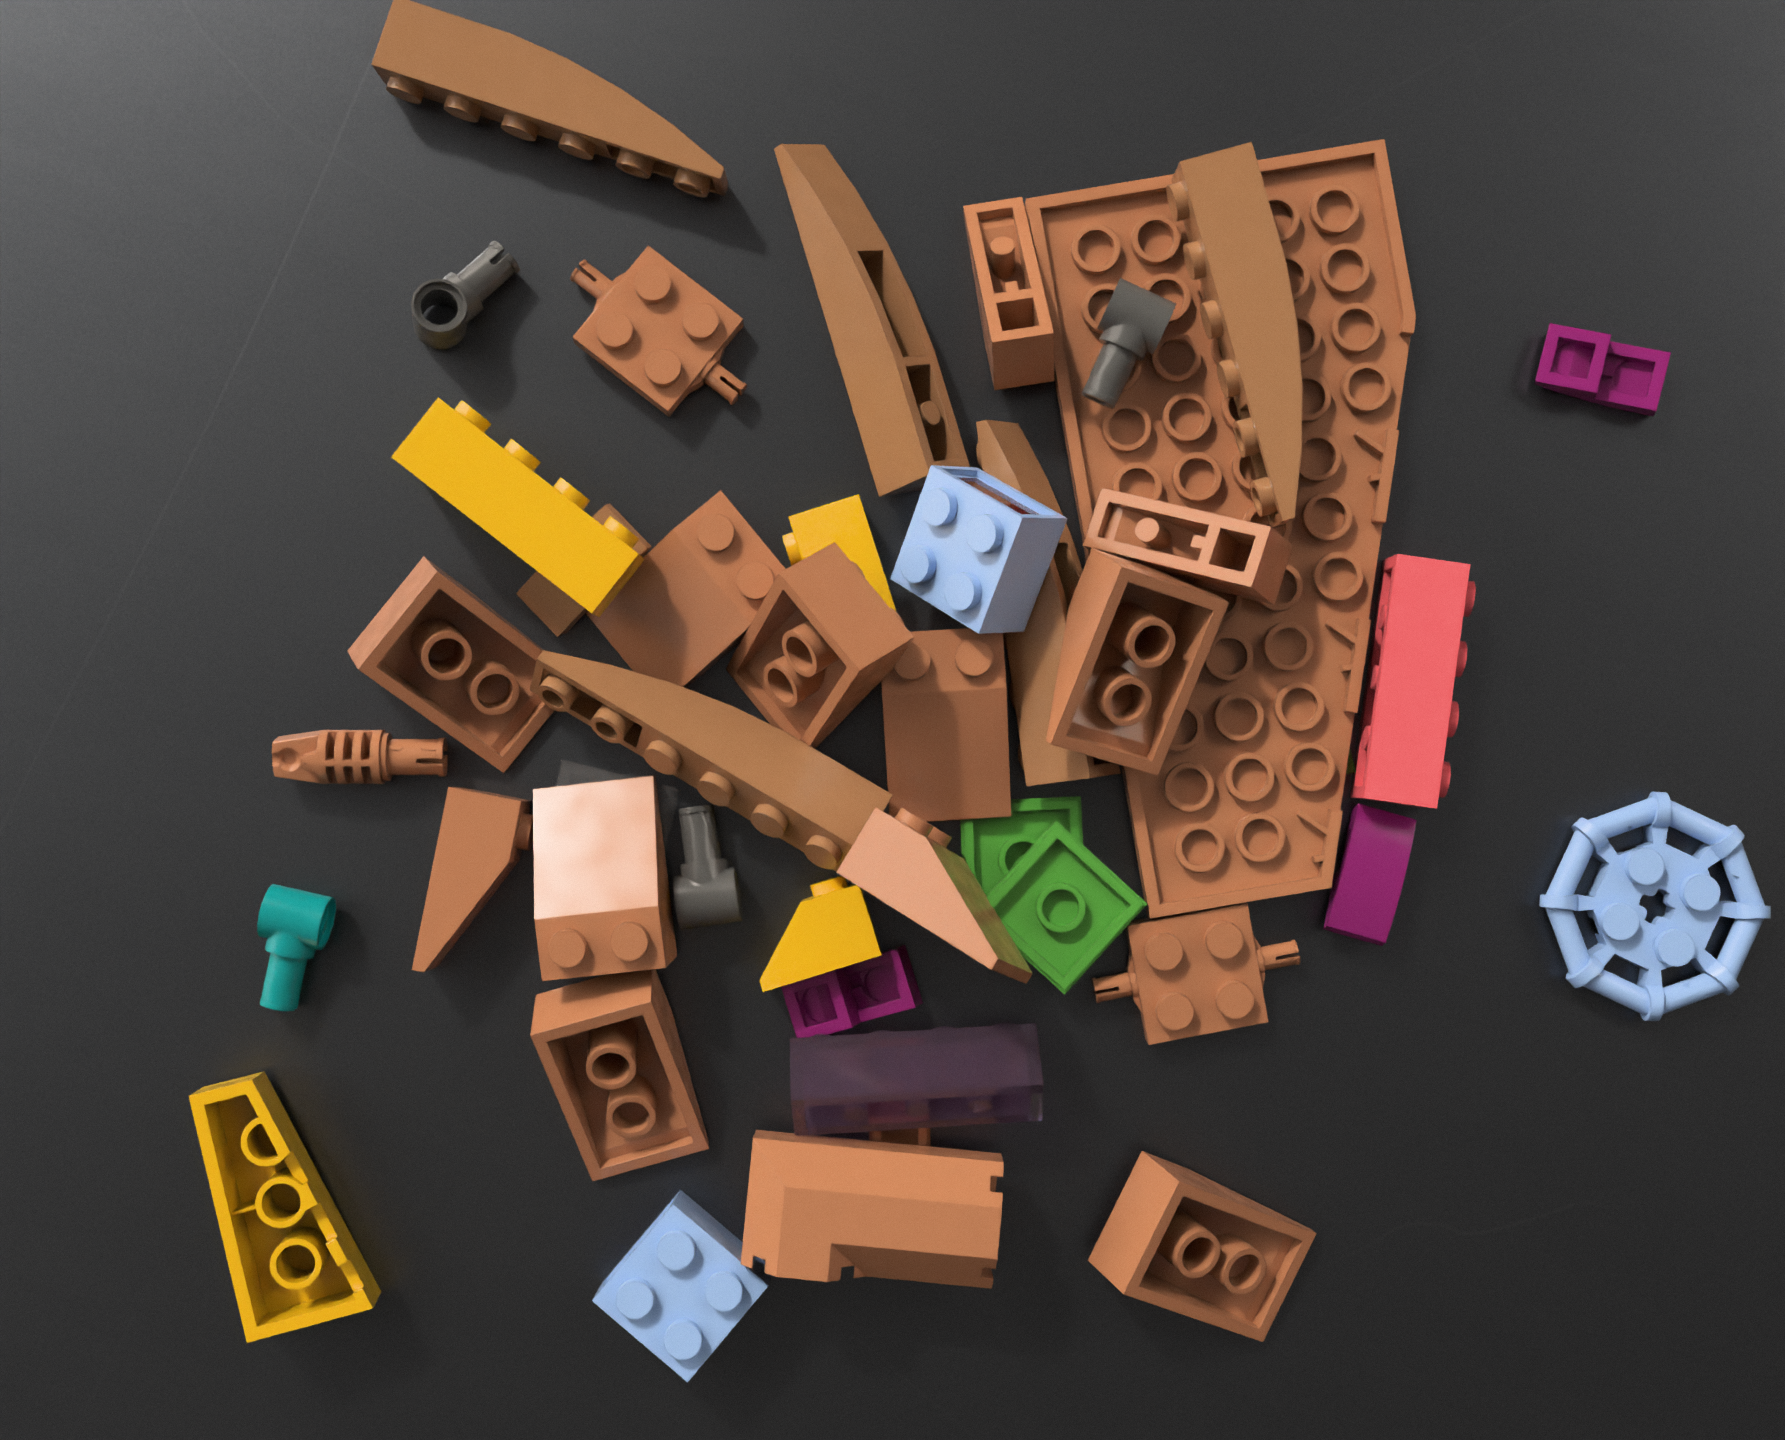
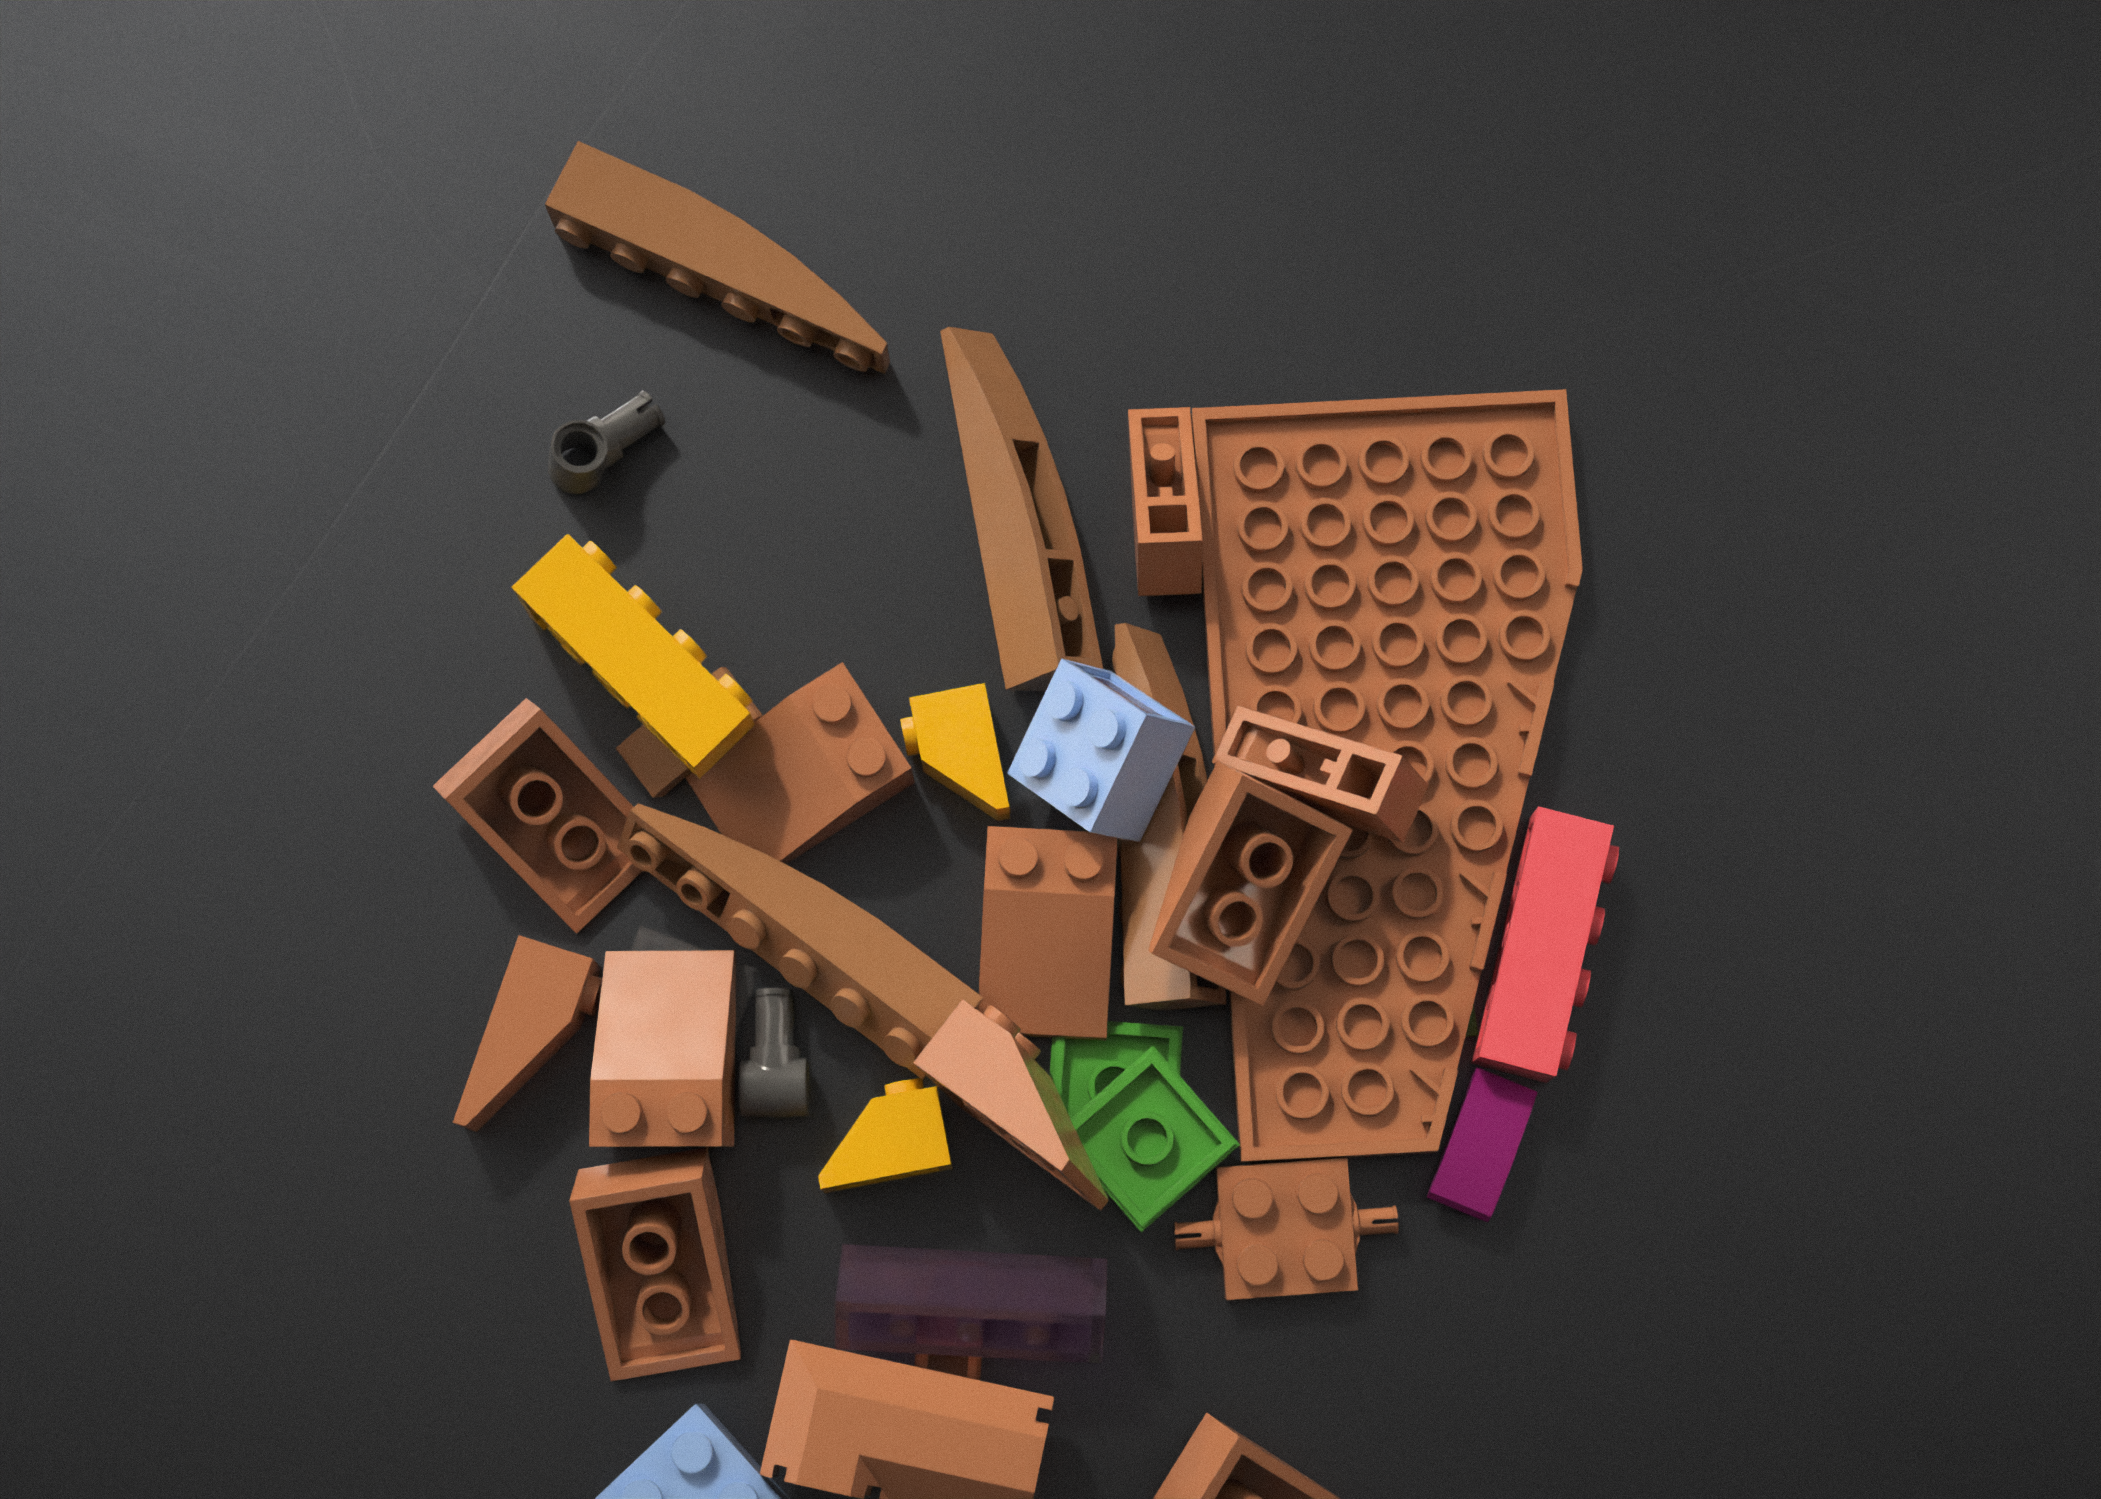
camera: 10 degrees right, 10 degrees down
yellow wedge [189,1071,381,1343] -> none
teal pin [257,884,336,1011] -> none
nougat hinge [272,730,448,784] -> none
nougat plate [570,245,747,417] -> none
nougat slope [726,542,914,749] -> none
magenta slope [781,945,923,1042] -> none
dark grey pin [1082,278,1176,409] -> none
medium nougat slope [1166,142,1302,528] -> none
magenta slope [1534,323,1671,417] -> none
light blue plate [1539,792,1771,1021] -> none

